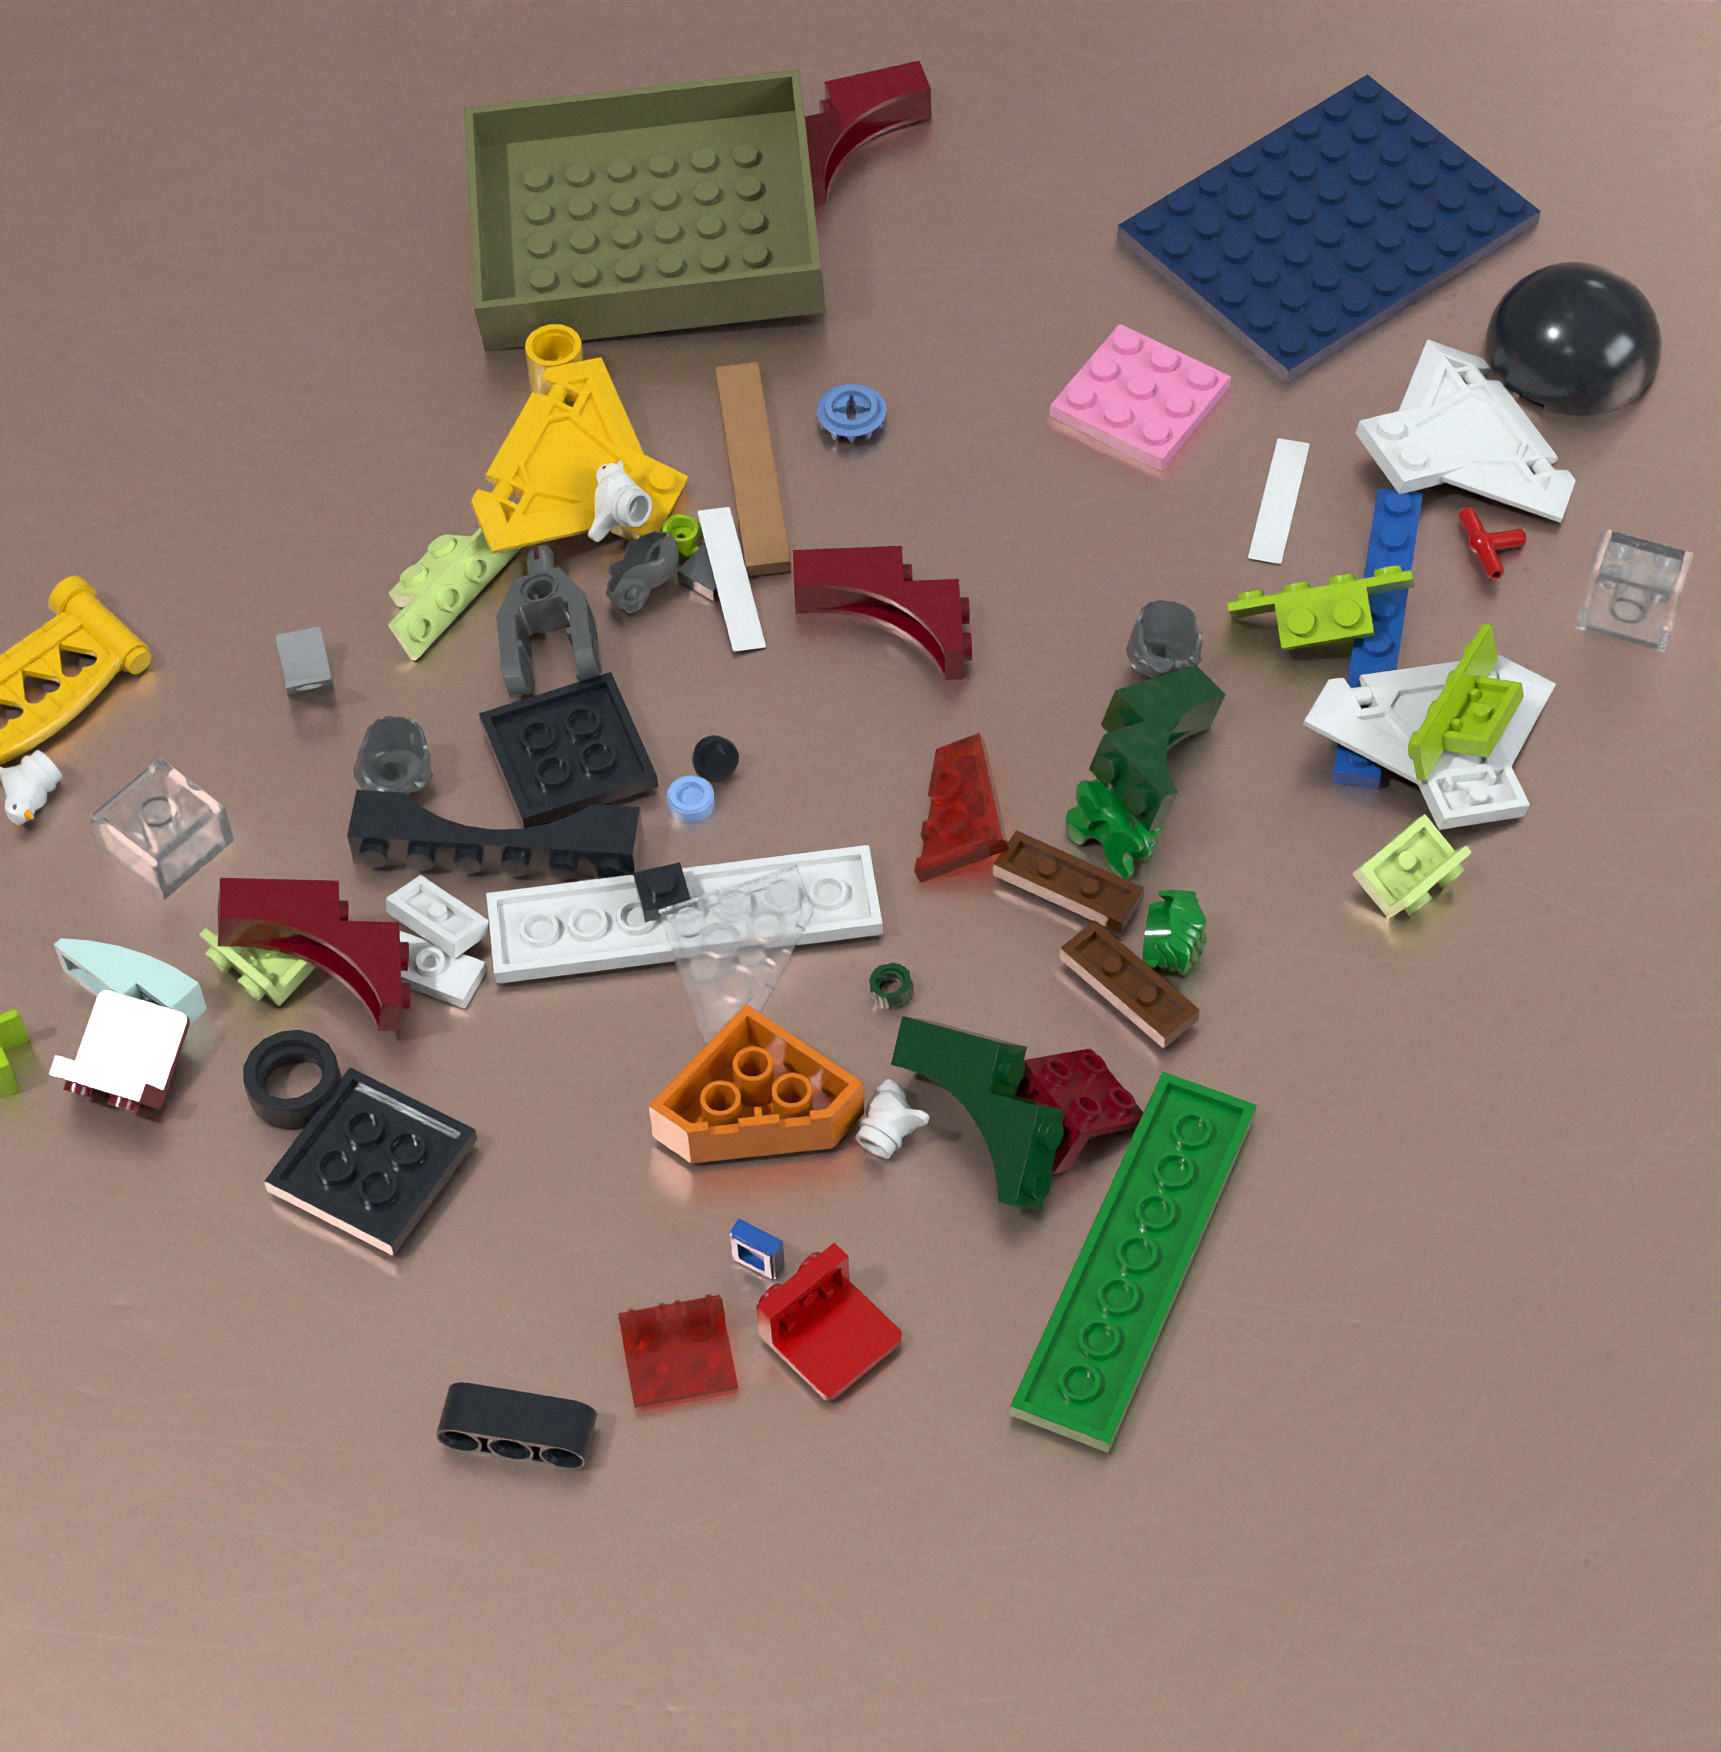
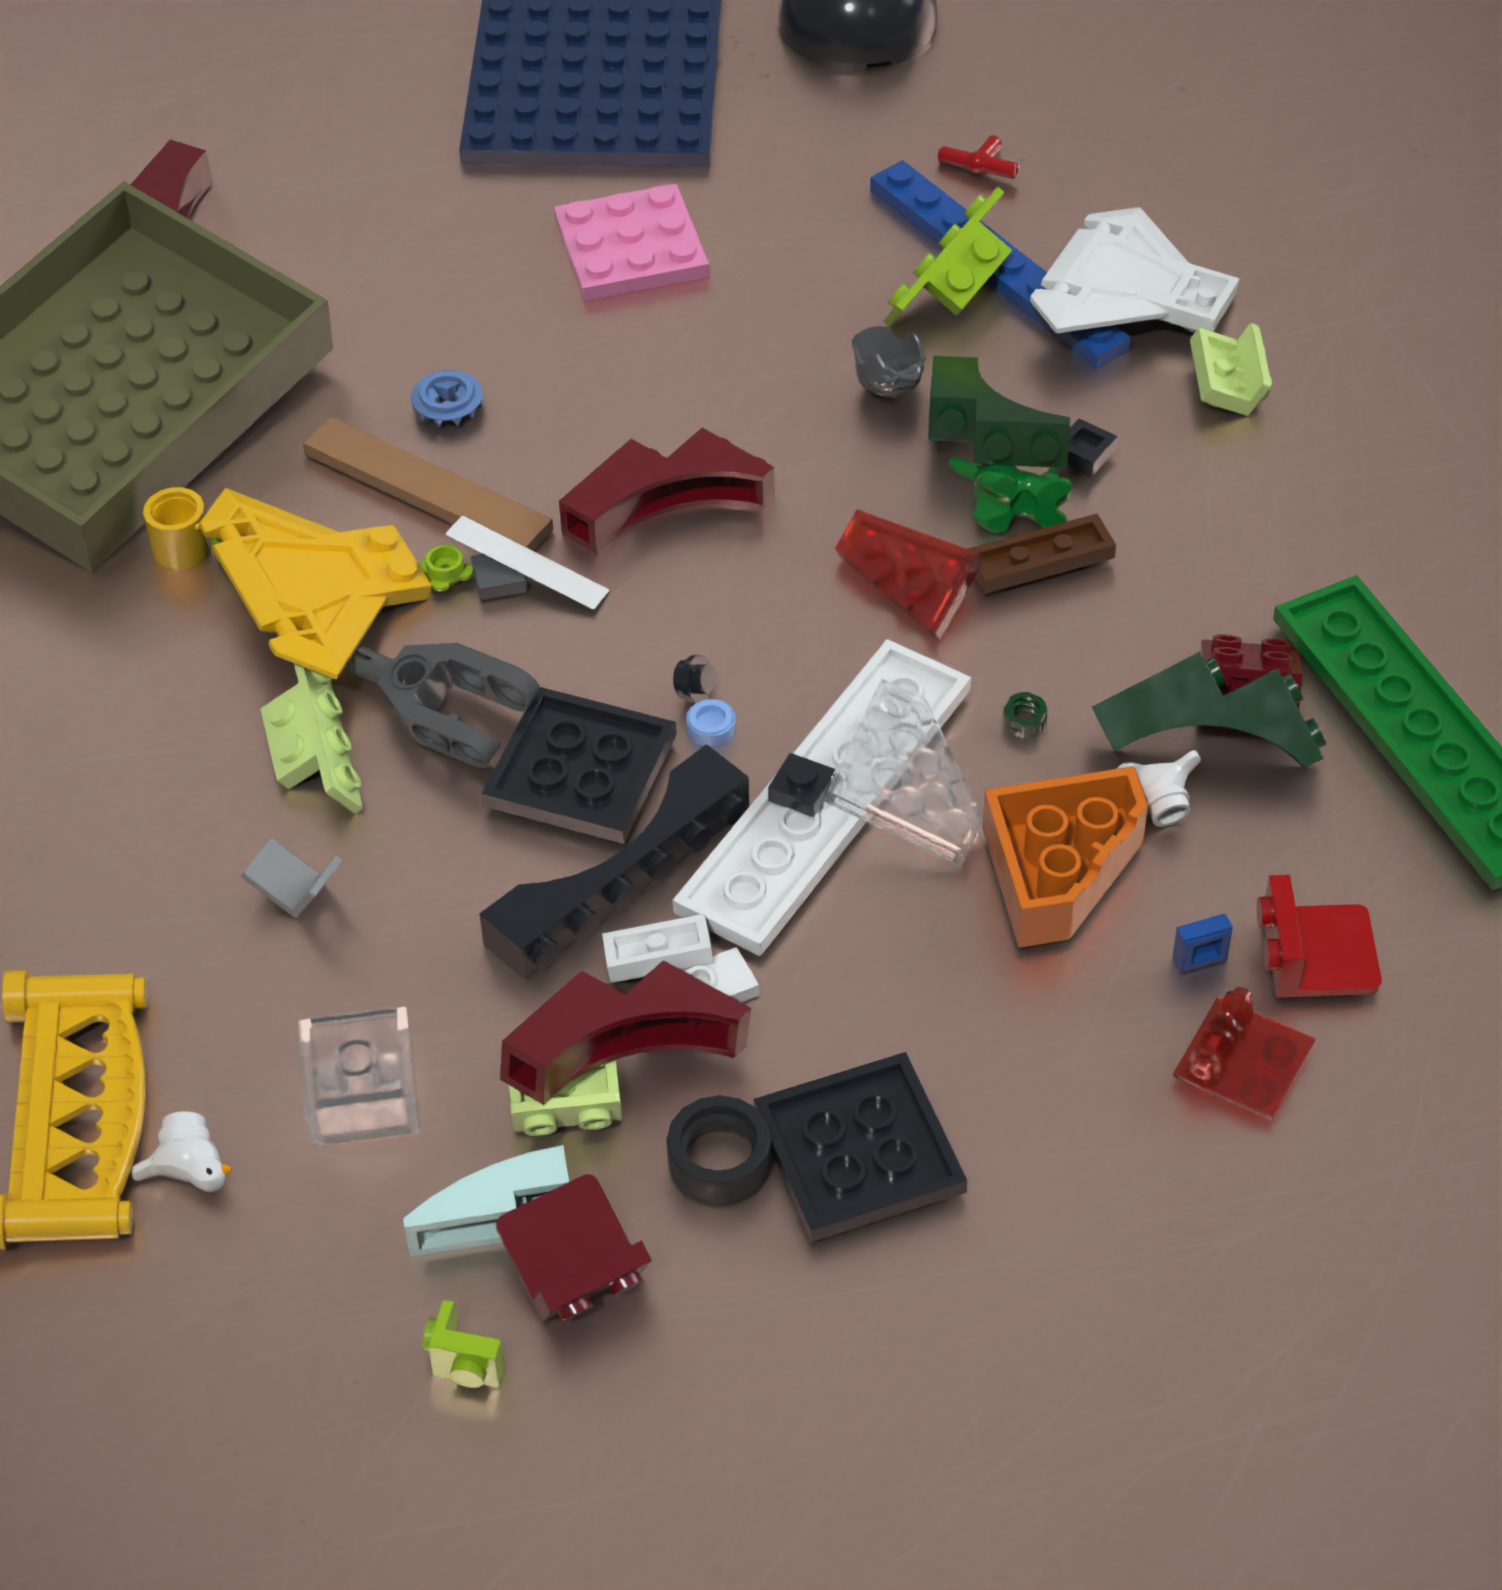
camera: 50 degrees left, 5 degrees down
dark grey hair [353,716,433,796] -> none
black beam [436,1382,597,1469] -> none
white animal [588,459,652,542] -> none
dark grey hair [605,531,679,613] -> none
reddish brown plate [1060,920,1200,1049] -> none
green hair [1142,890,1207,975] -> none
white sticker [1248,438,1310,564] -> none
white plate [1355,339,1576,523] -> none
lime bracket [1408,623,1524,781] -> none
clear brick [1576,529,1694,652] -> none
none -> black plate [1068,418,1118,476]

